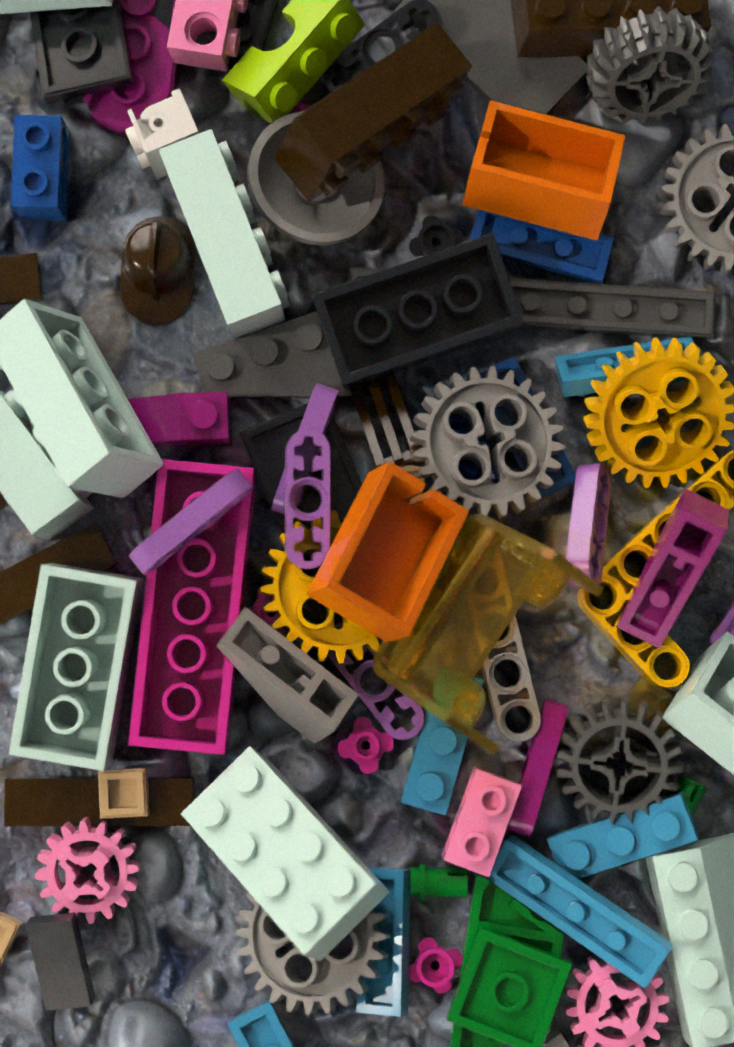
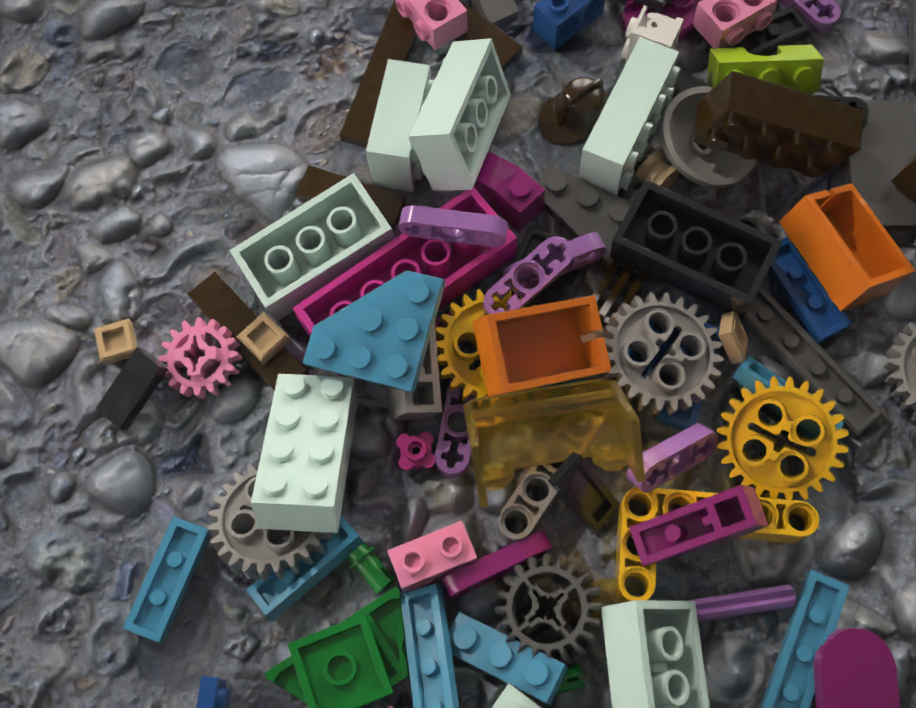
camera: 50 degrees right, 15 degrees down
dark azure plate [400,666,484,816] -> none
dark pink plate [409,937,462,993] -> none
none -> dark azure plate [303,270,446,393]
none -> black tile [548,452,620,533]
none -> tan wheel [635,151,680,189]
none -> tan tile [718,311,748,364]

